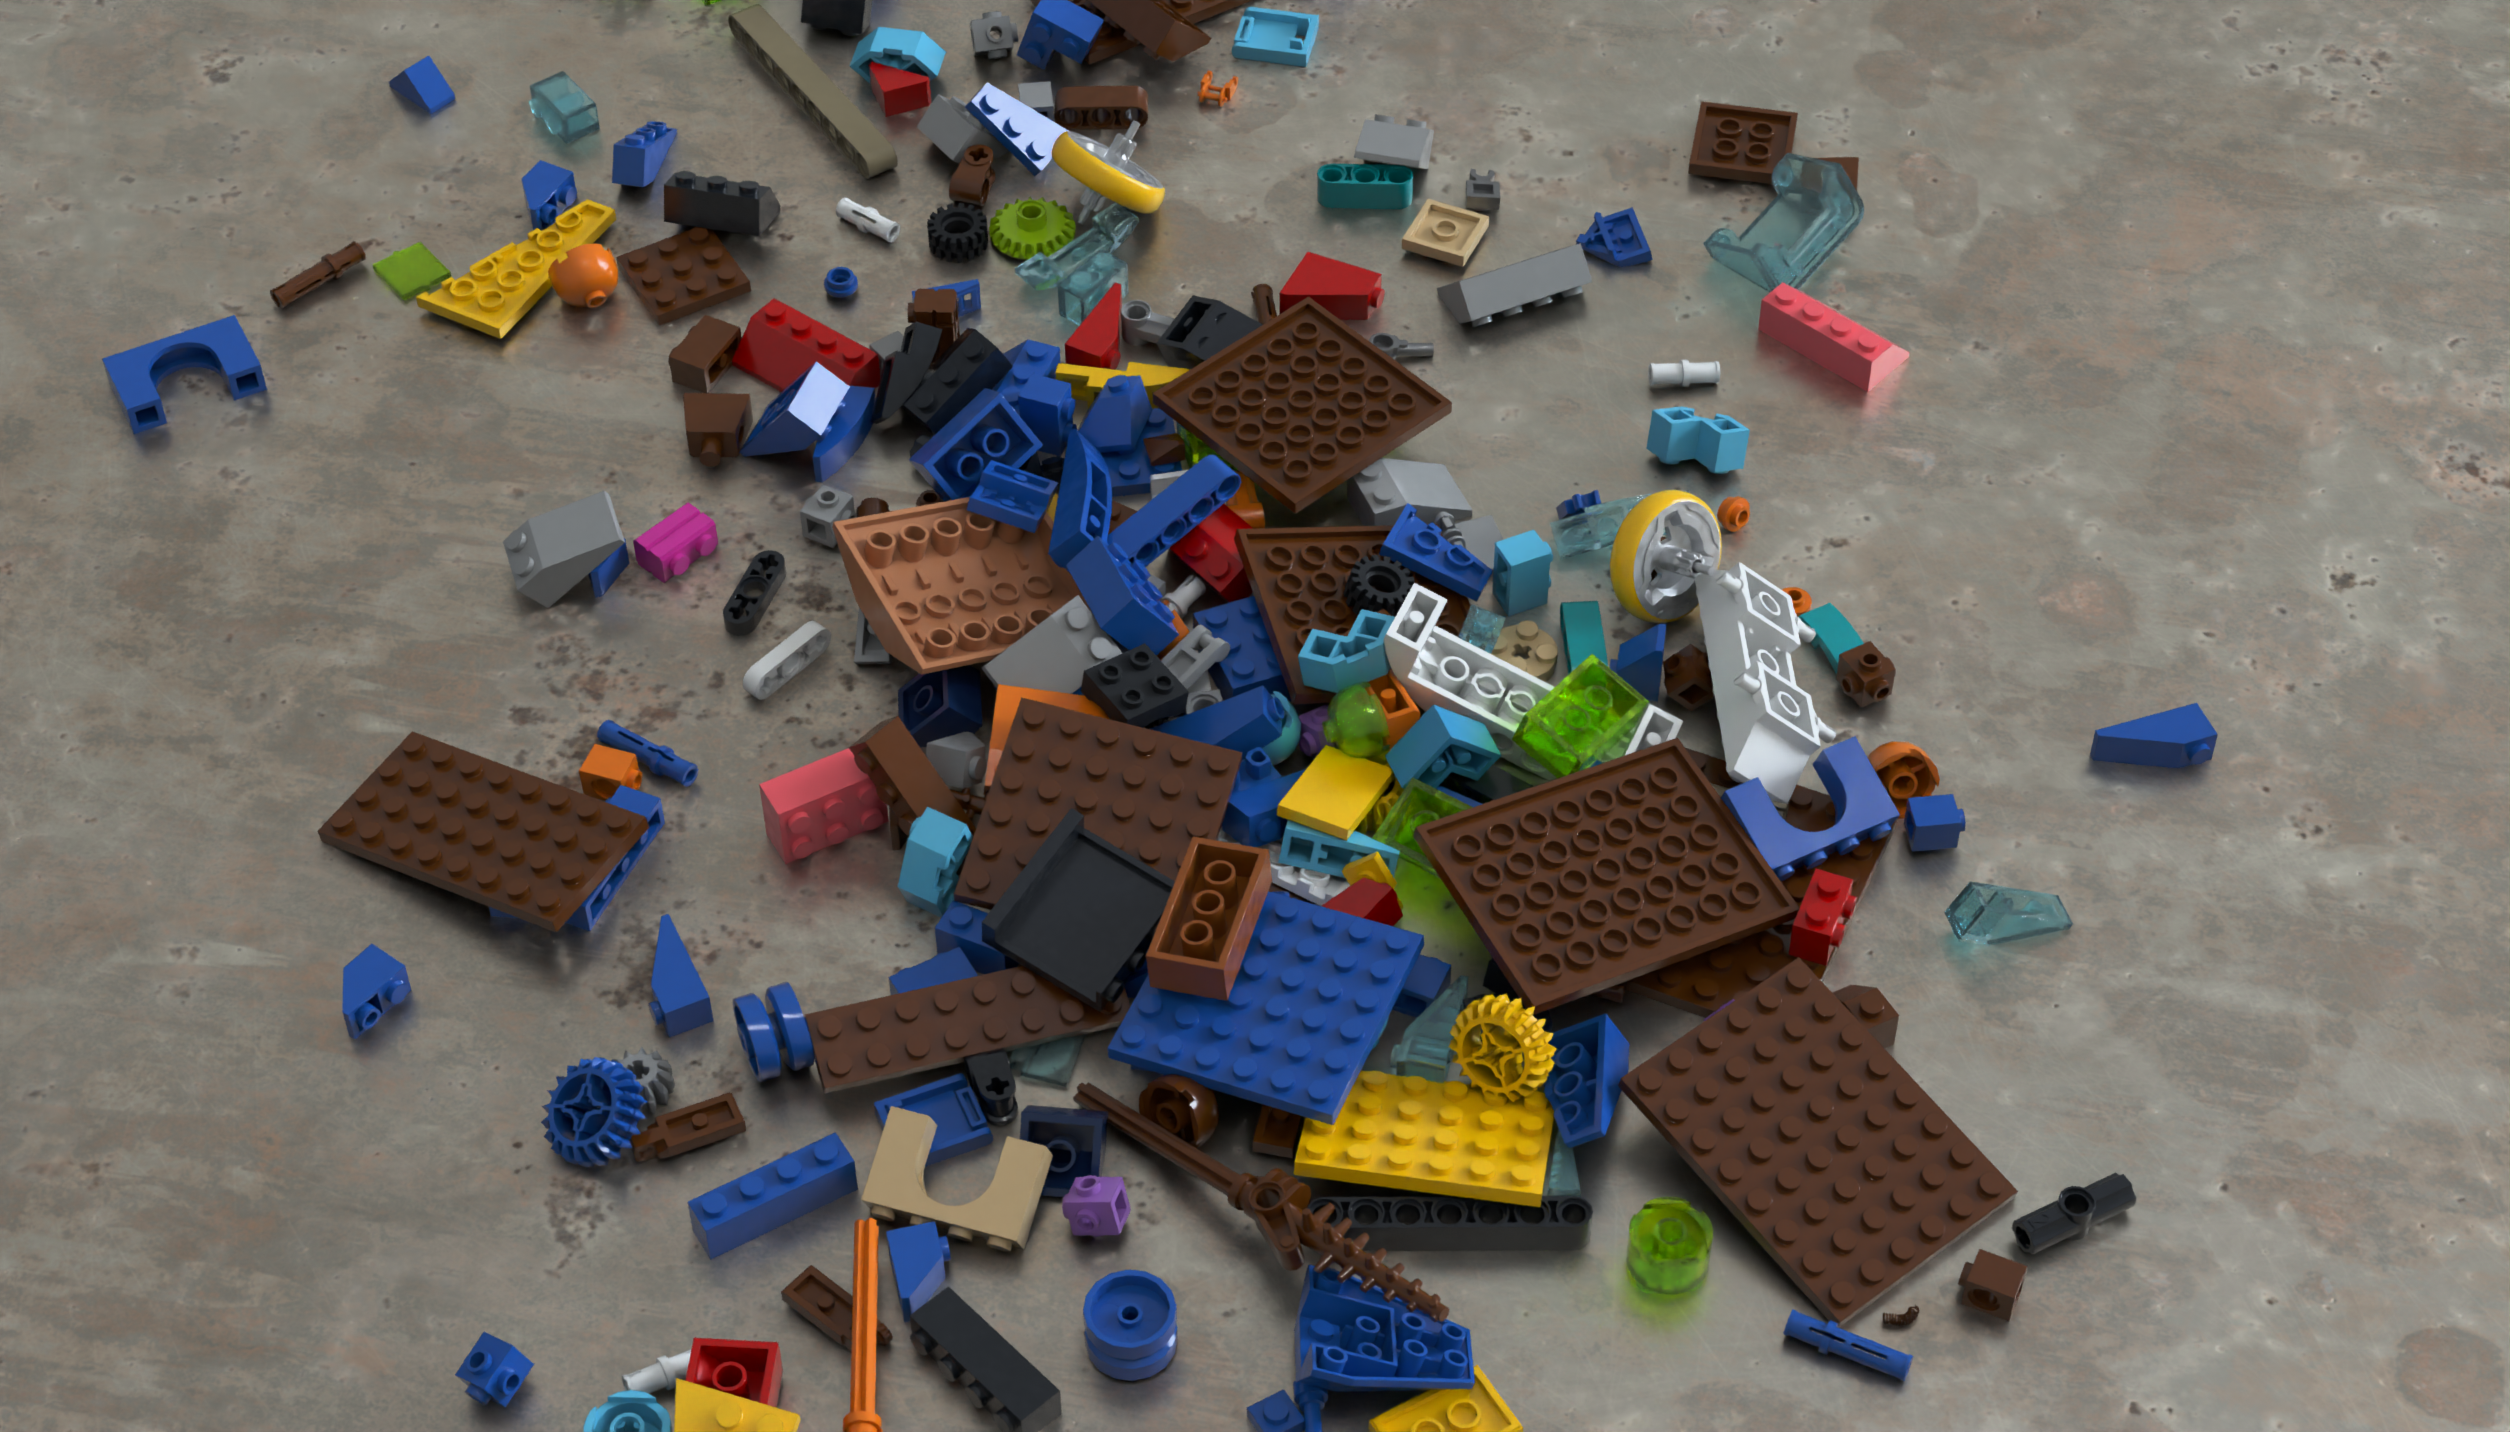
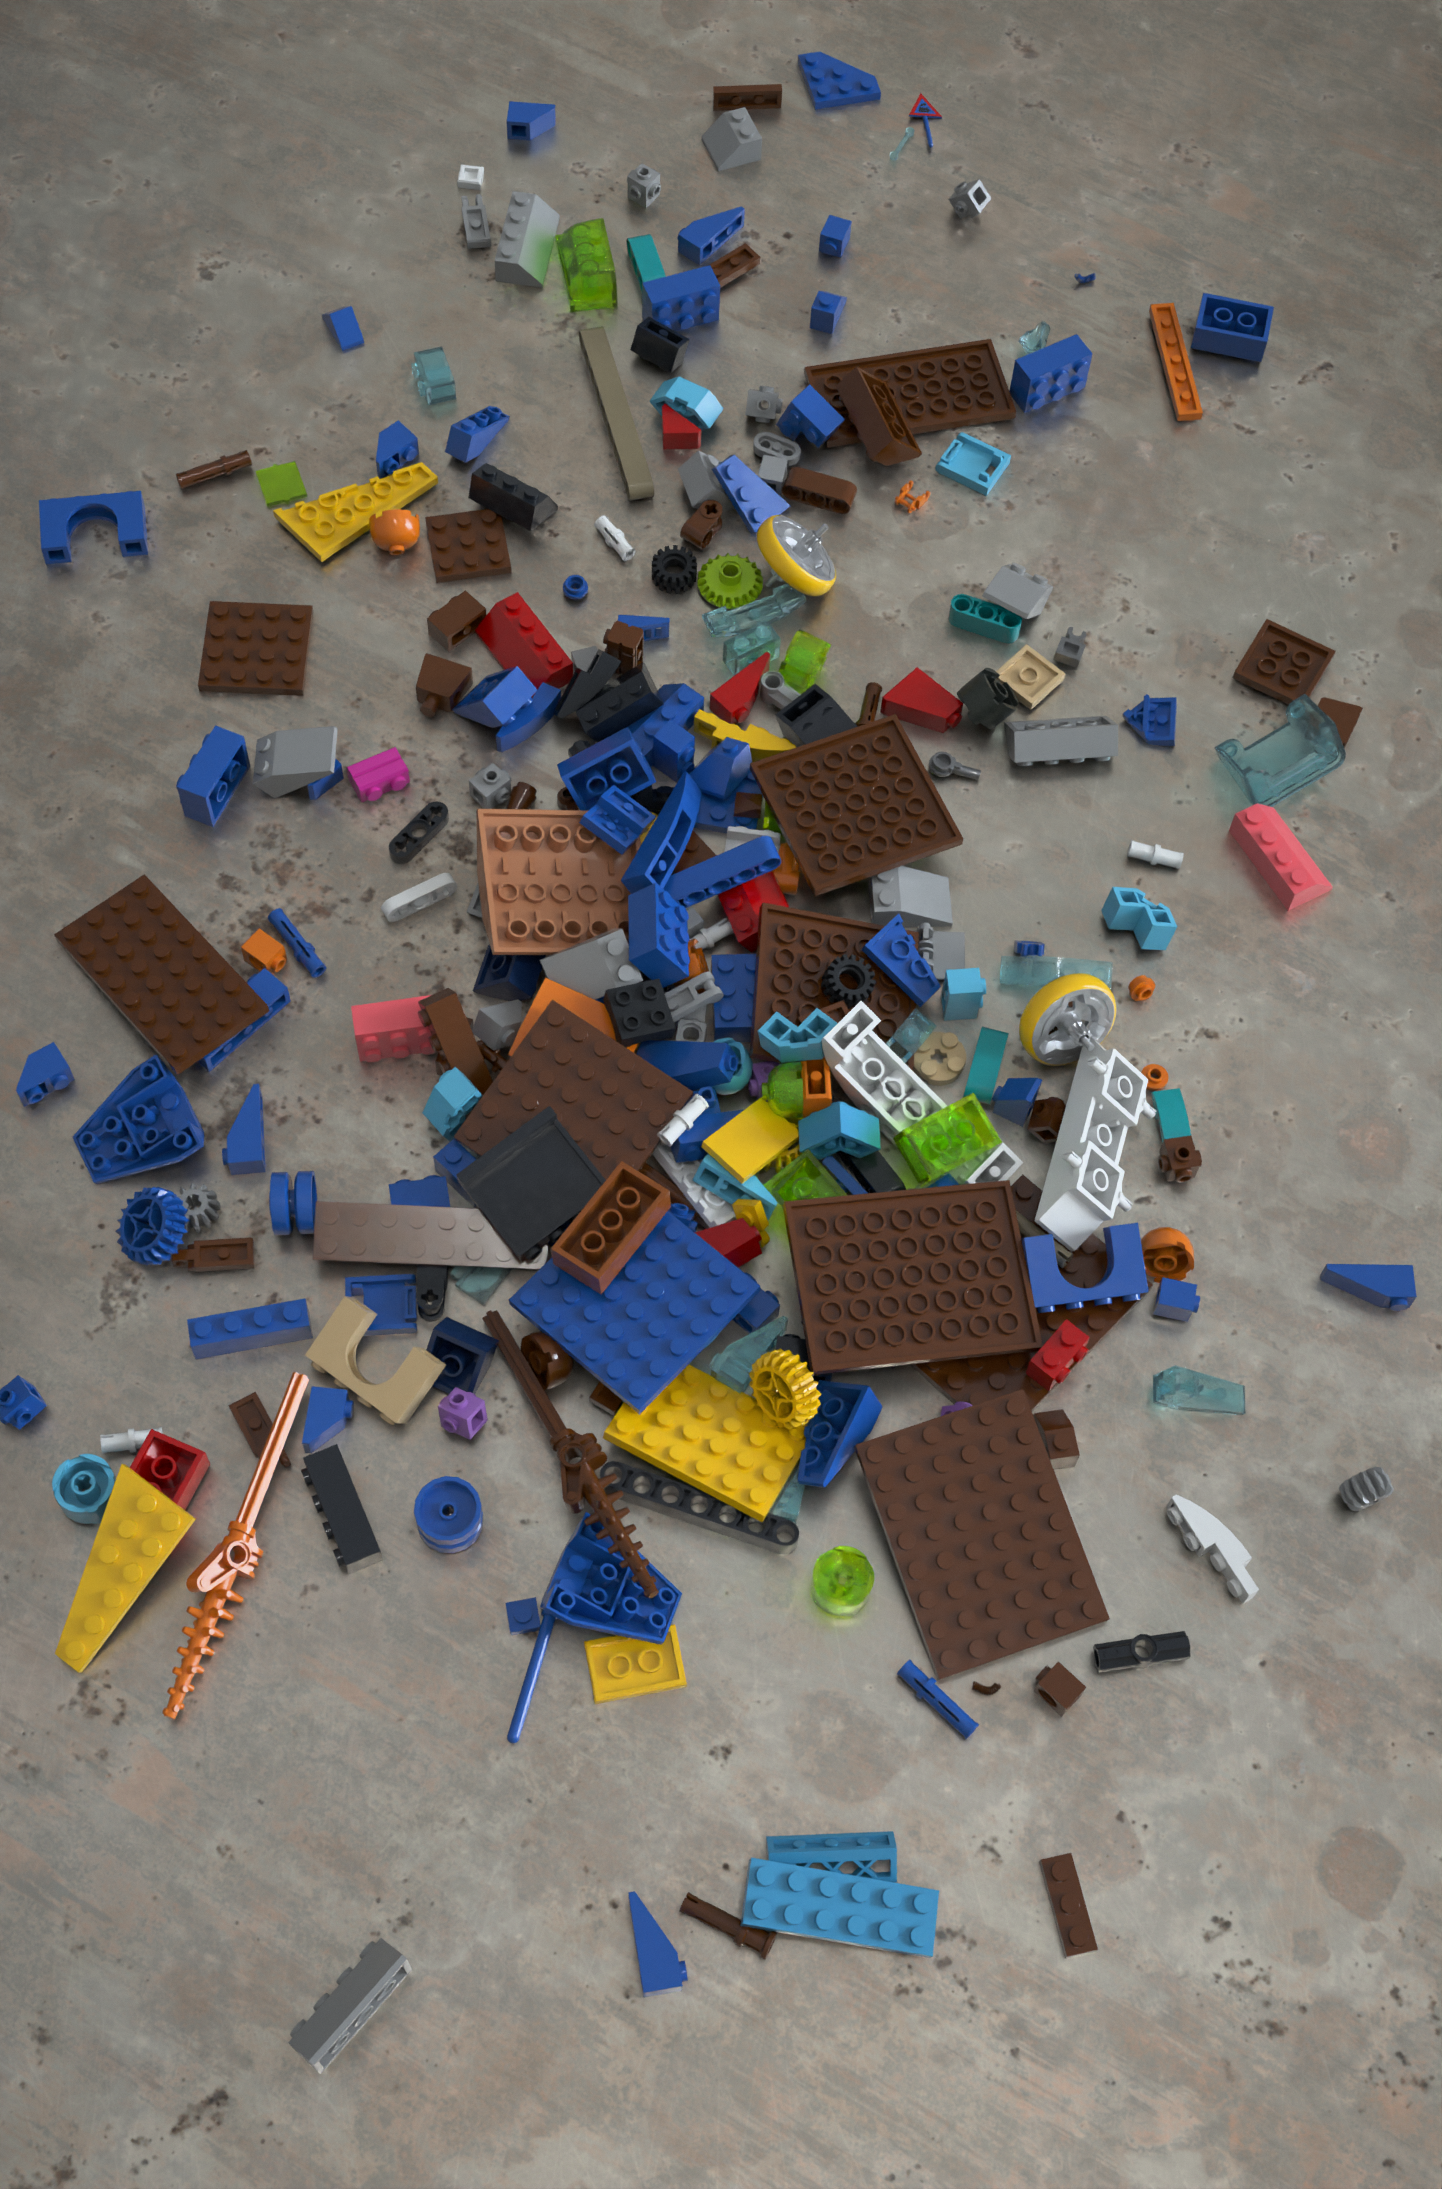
camera: 15 degrees right, 15 degrees up
none -> blue wedge [73,1054,204,1184]
none -> blue brick [176,725,251,827]
none -> reddish brown plate [198,601,313,696]
none -> white pin [657,1094,709,1147]
none -> light grey plate [753,432,801,466]
none -> clear neon green brick [778,629,832,689]
none -> pearl dark grey brick [957,668,1018,730]
none -> white slope [1166,1494,1259,1604]
none -> light grey gear [1339,1467,1394,1511]

